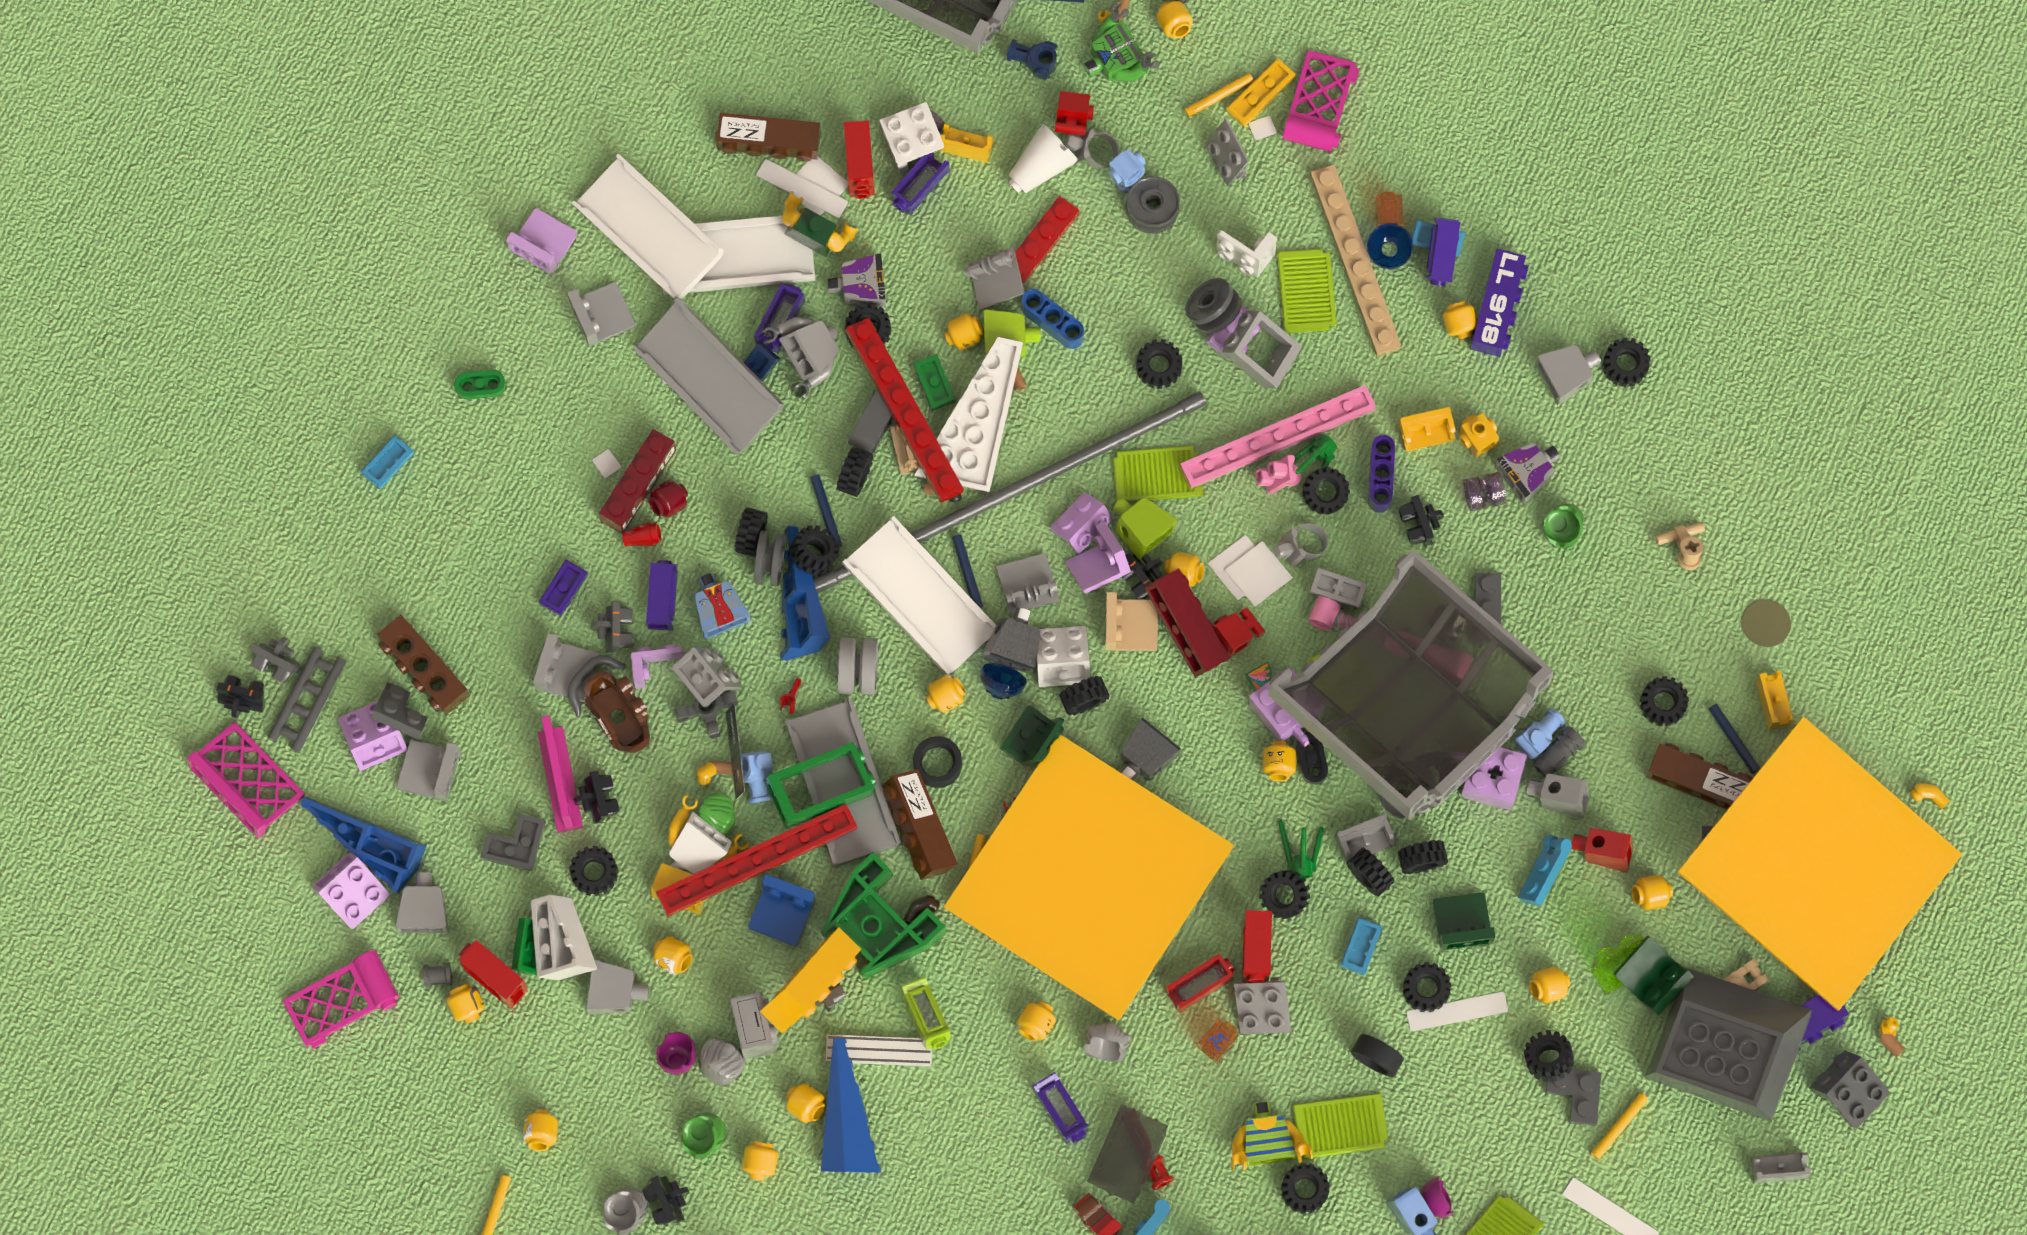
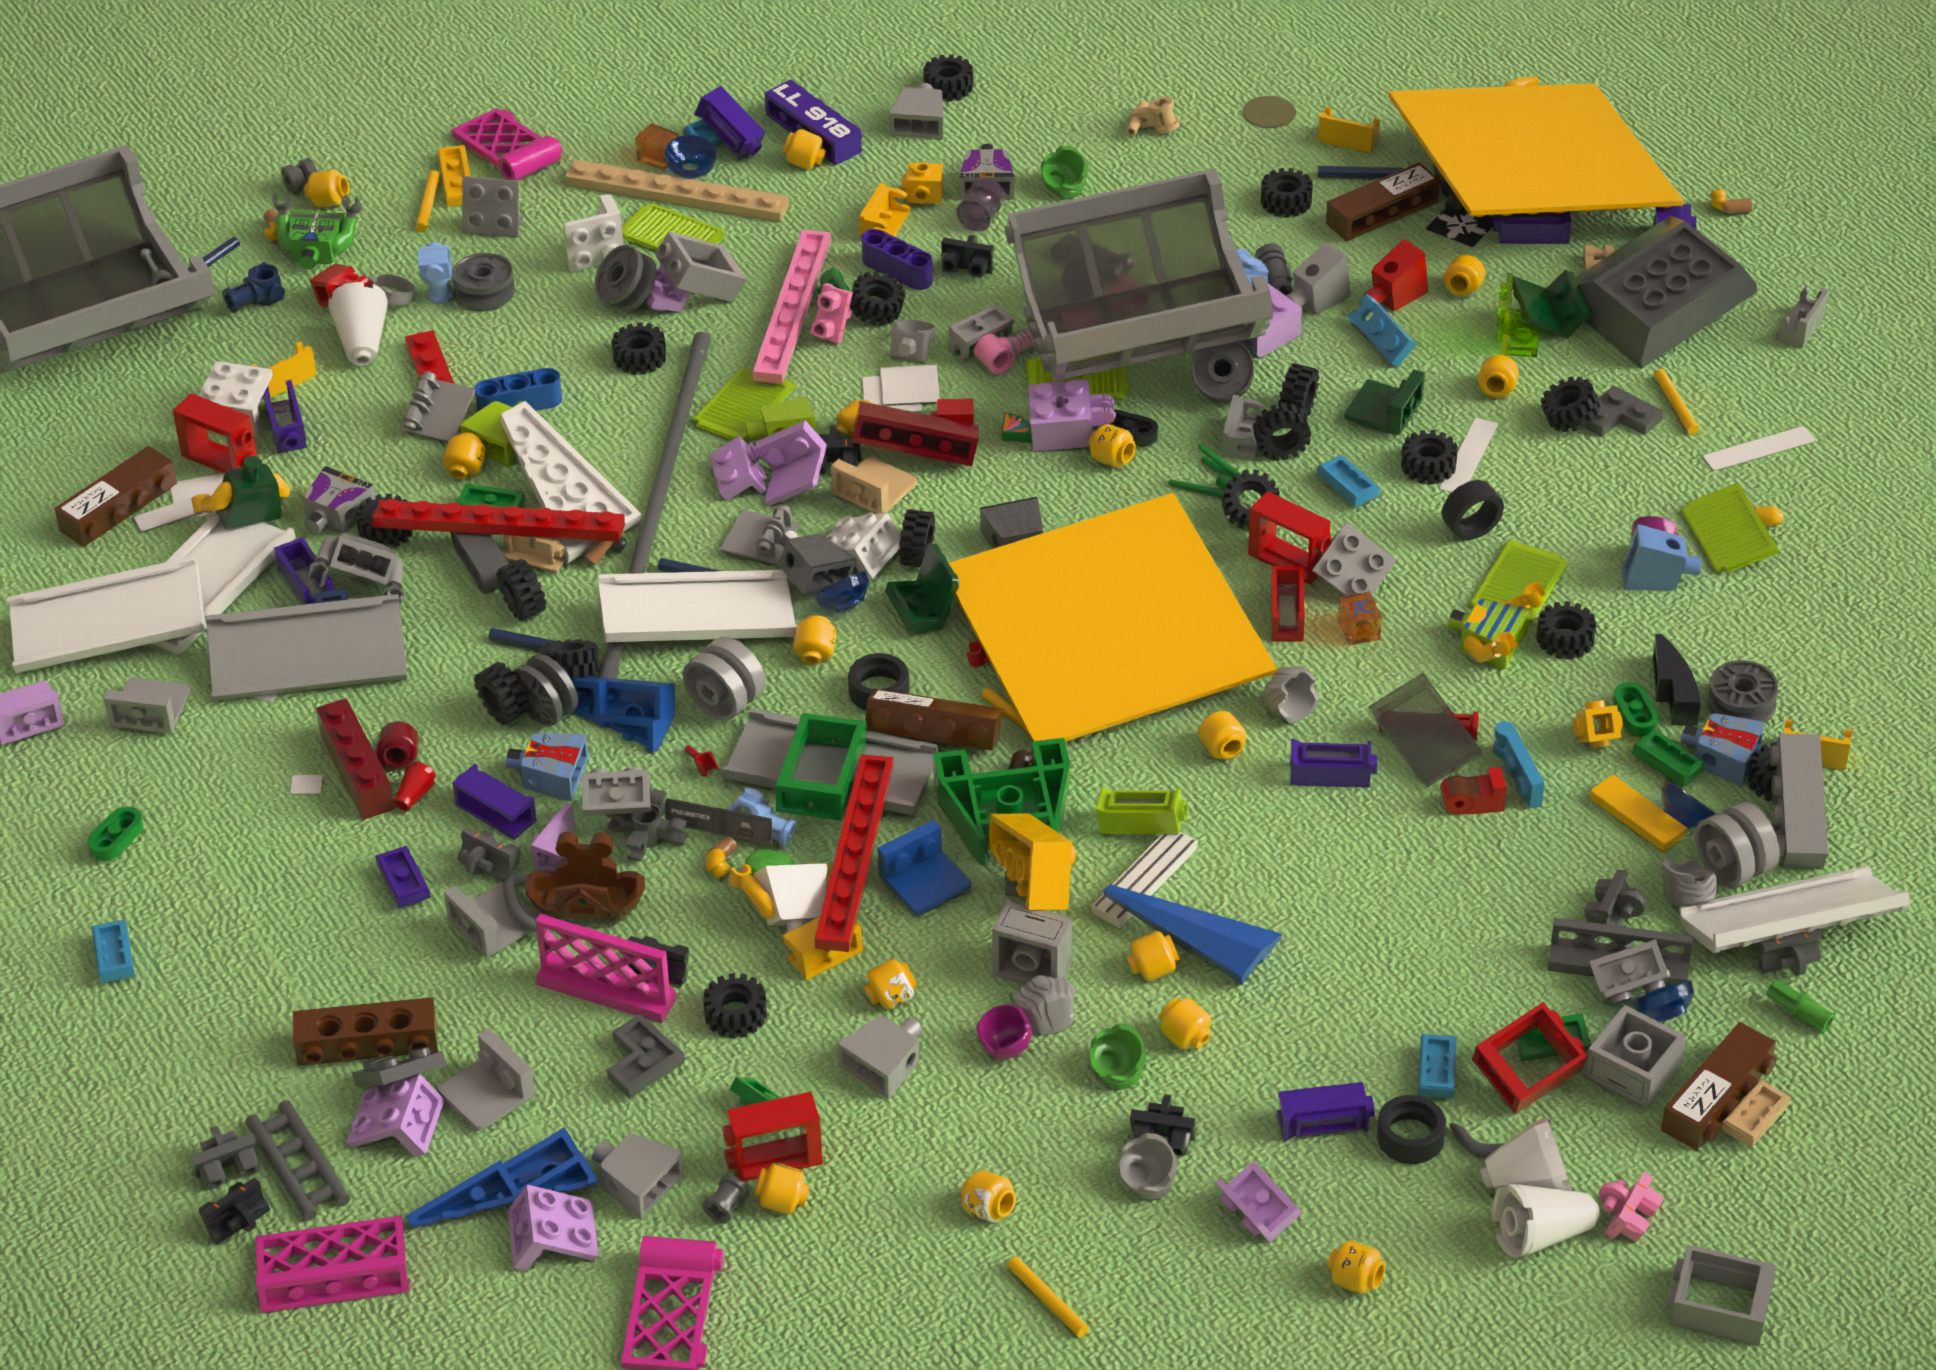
camera: 55 degrees left, 30 degrees down
white wedge [531,894,597,980] -> none
dark grey bracket [1810,1050,1889,1128] -> none

